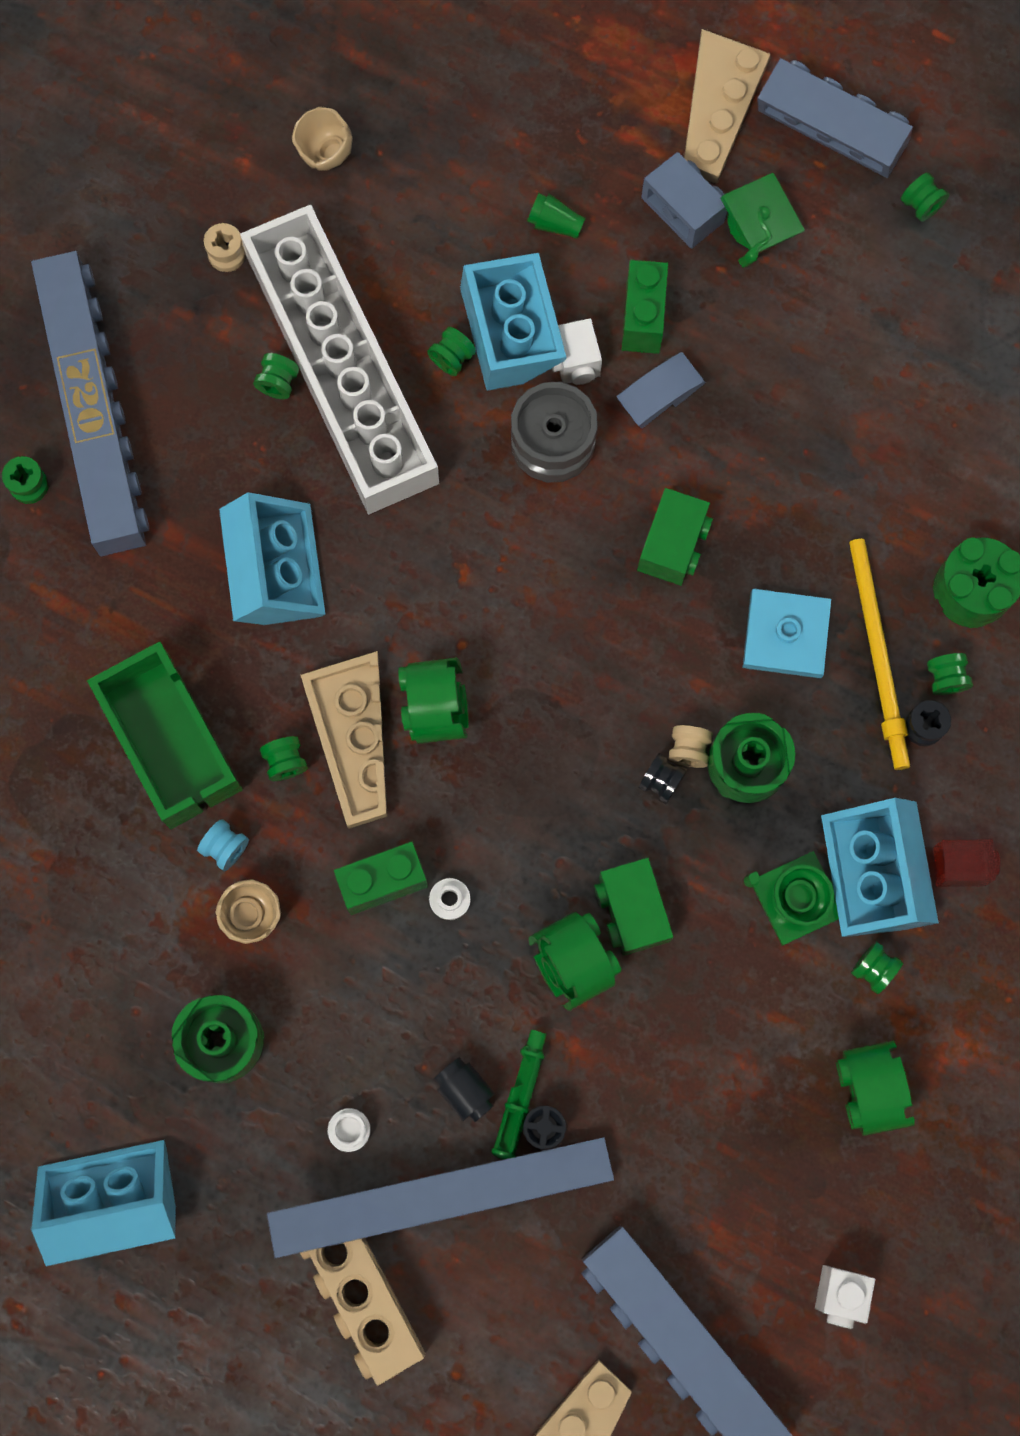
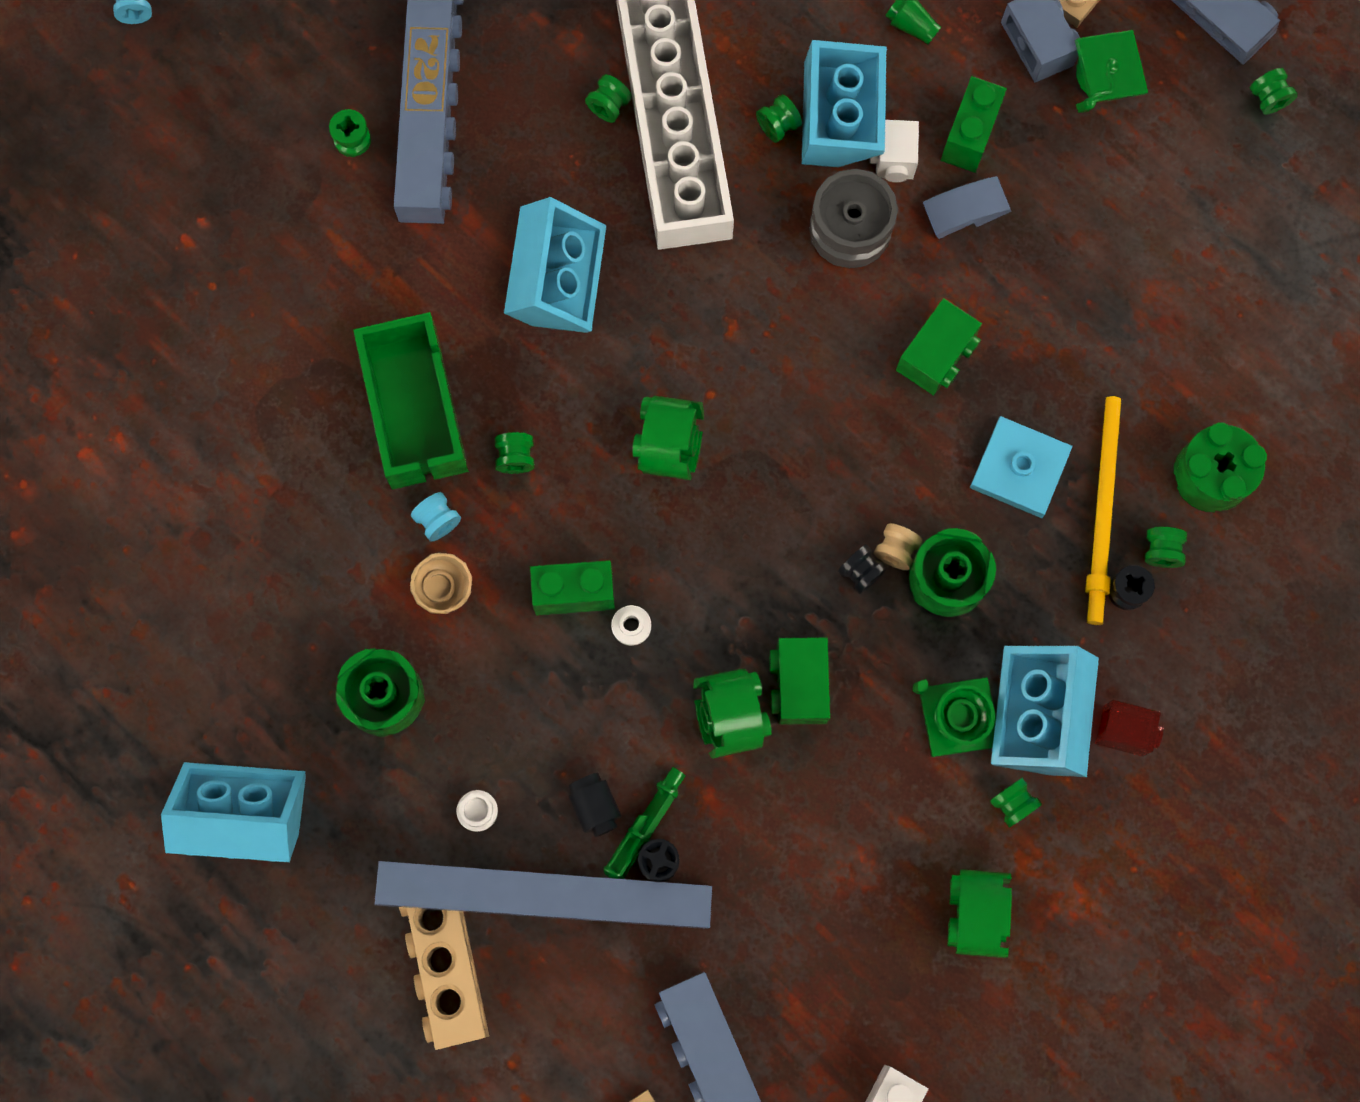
camera: 15 degrees right, 0 degrees up
tan wing [301,651,387,829] -> none

